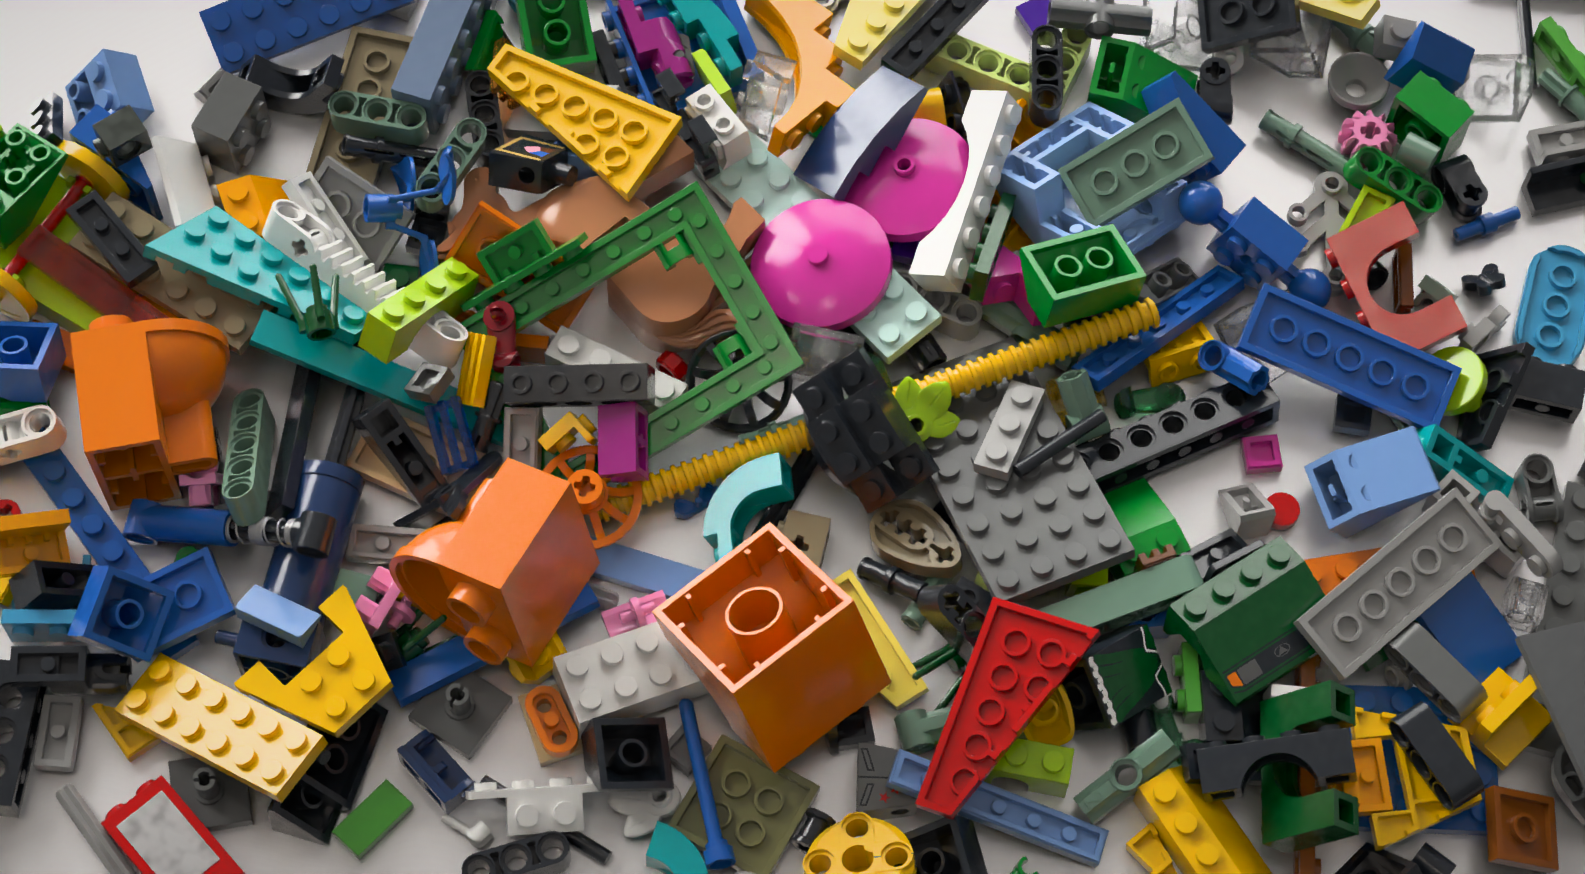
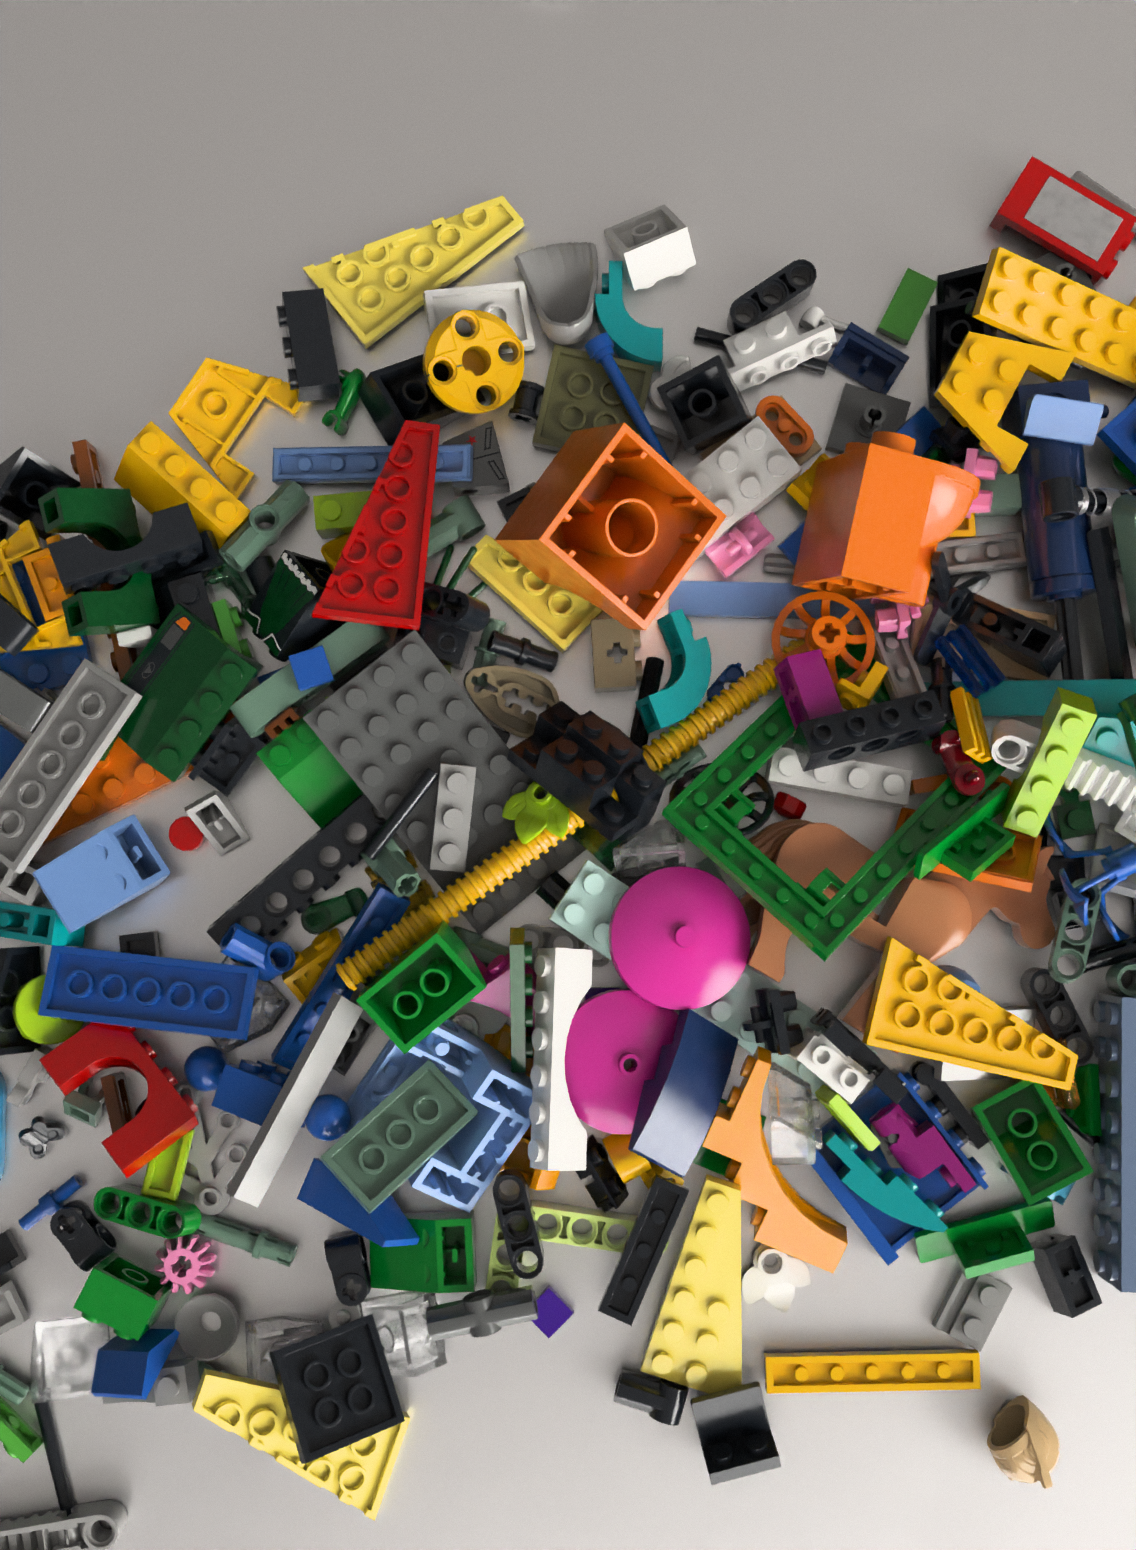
camera: 170 degrees right, 20 degrees up
dark grey plate [404,362,455,404] -> none
black torso [488,134,578,194] -> none
dark pink tile [1240,434,1283,475] -> none
sand green piece [1395,132,1441,179] -> none
none -> tile [226,992,363,1208]
none -> blue tile [288,645,334,692]
none -> black hips [742,988,804,1055]

